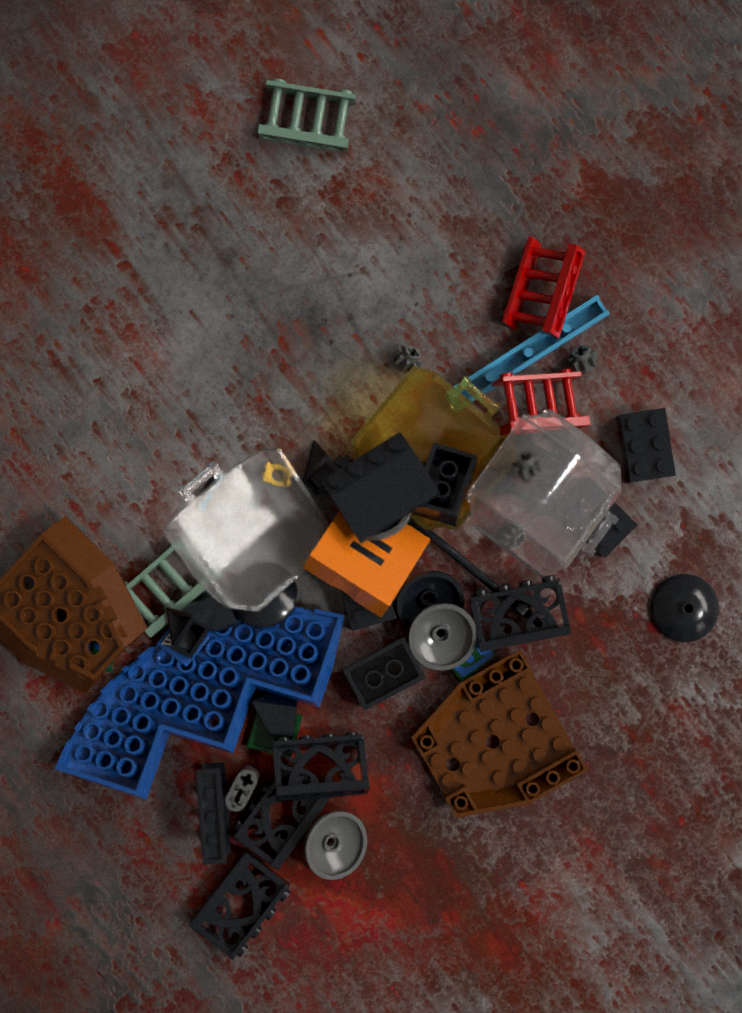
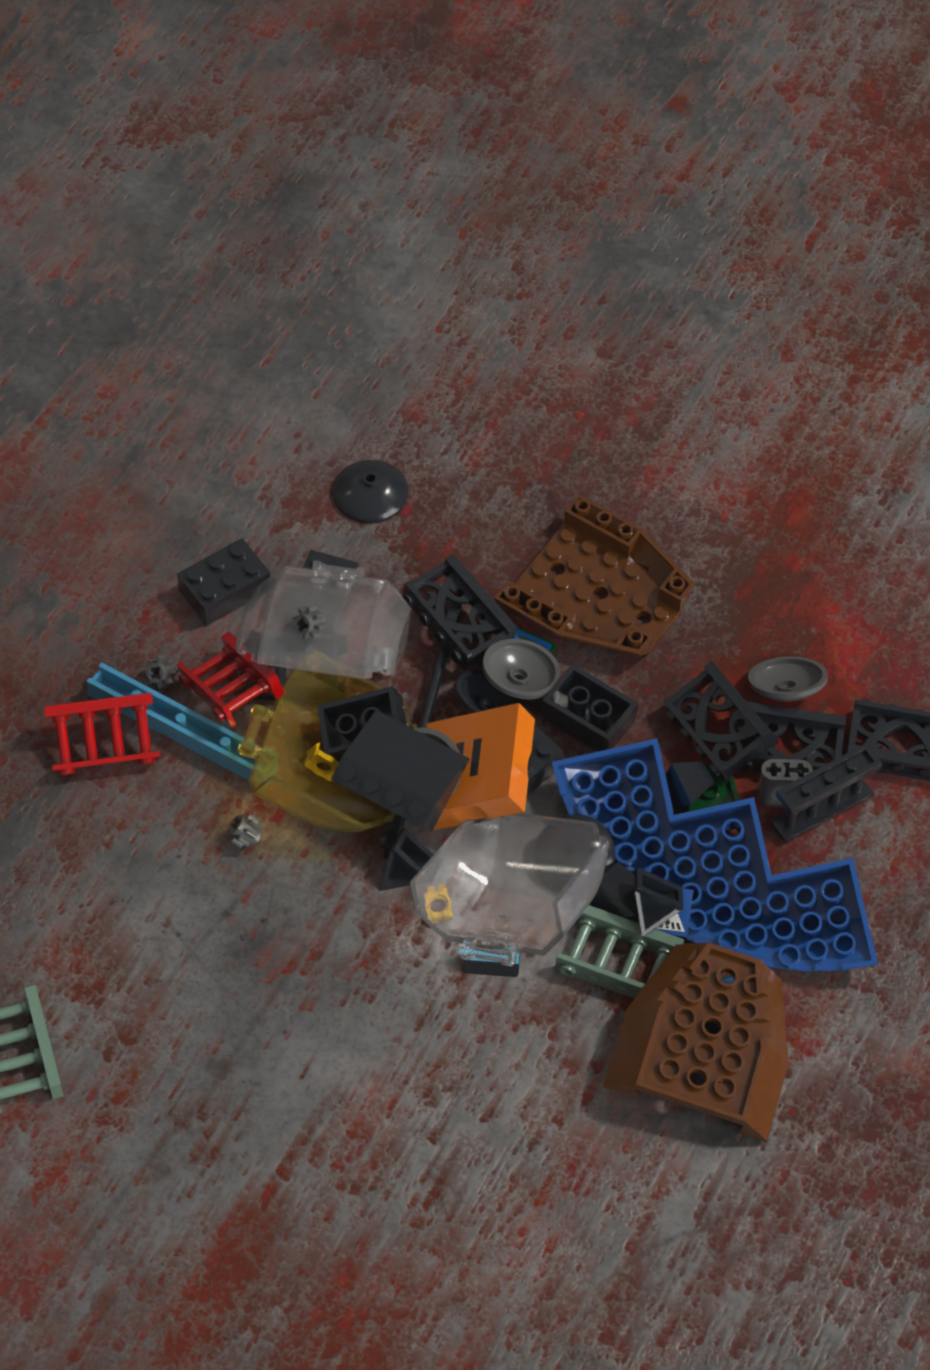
camera: 115 degrees left, 30 degrees down
none -> yellow piece [304,743,339,782]

